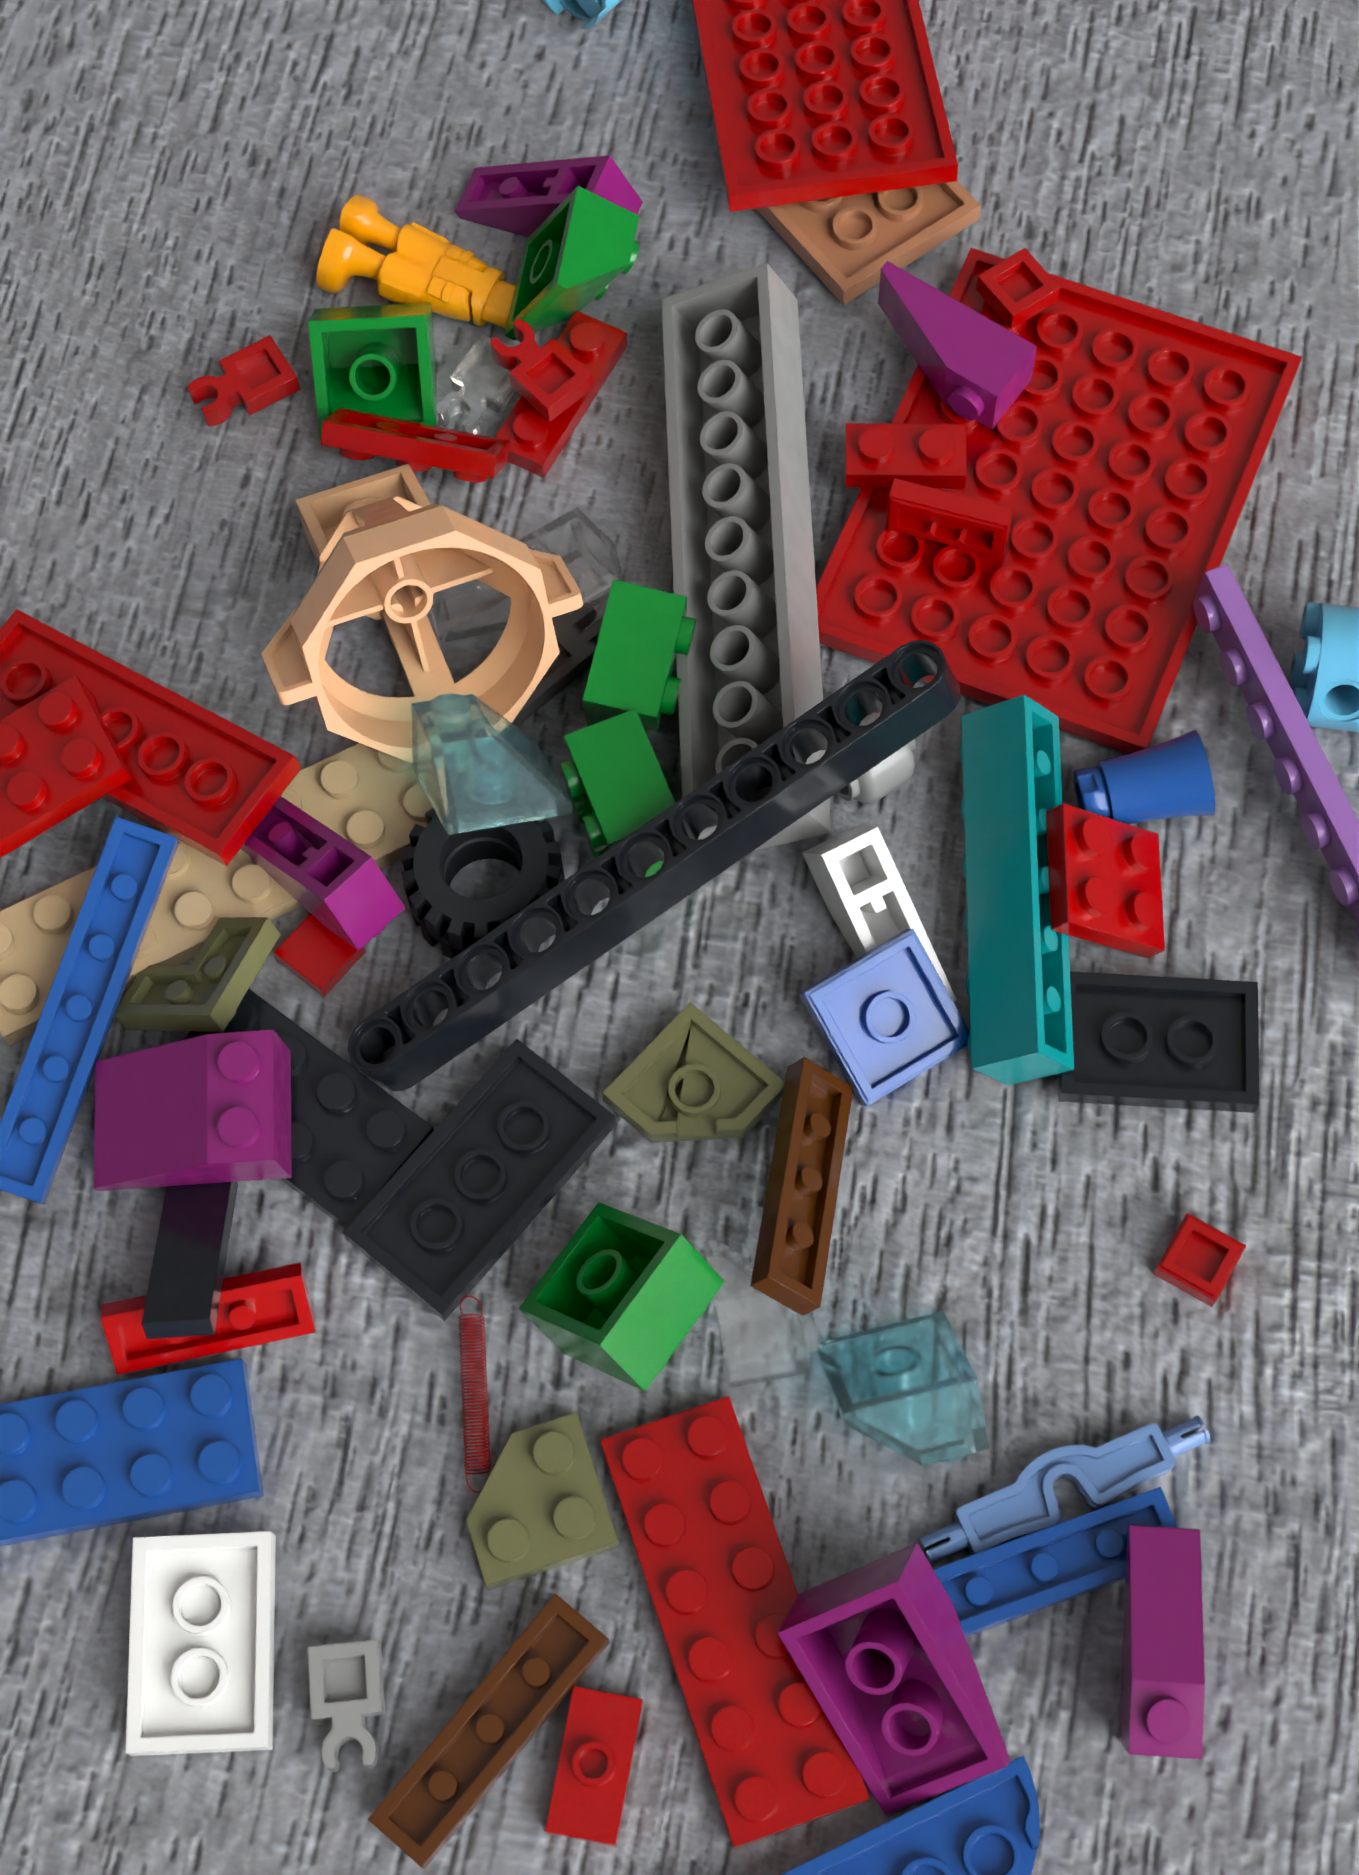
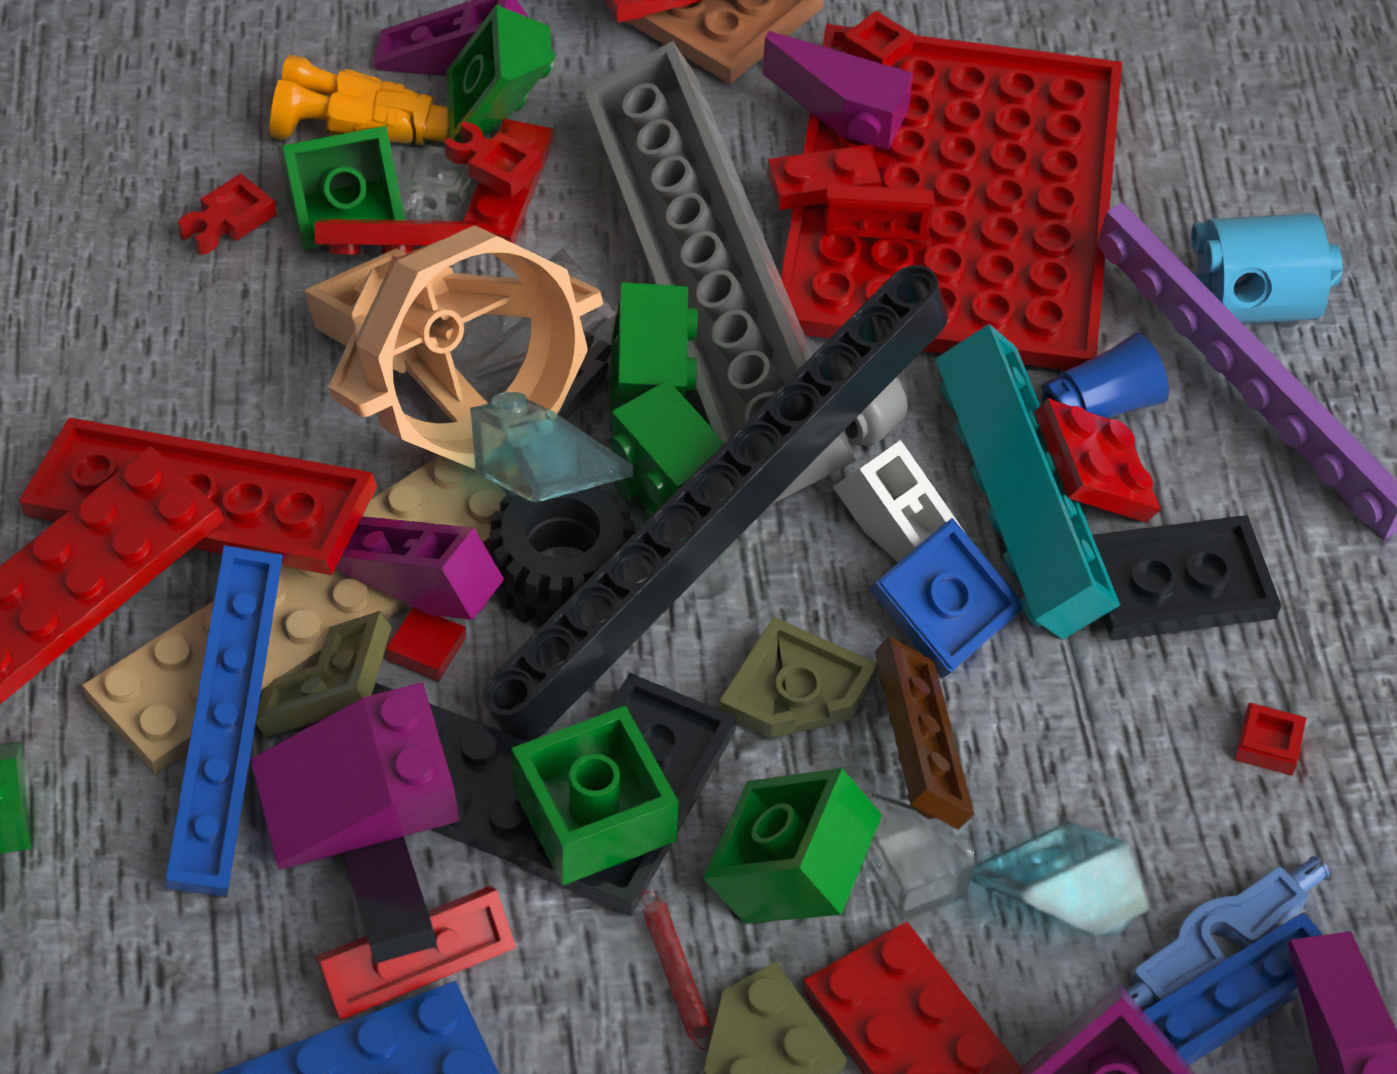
camera: 20 degrees left, 15 degrees down
none -> green brick [512,705,679,886]

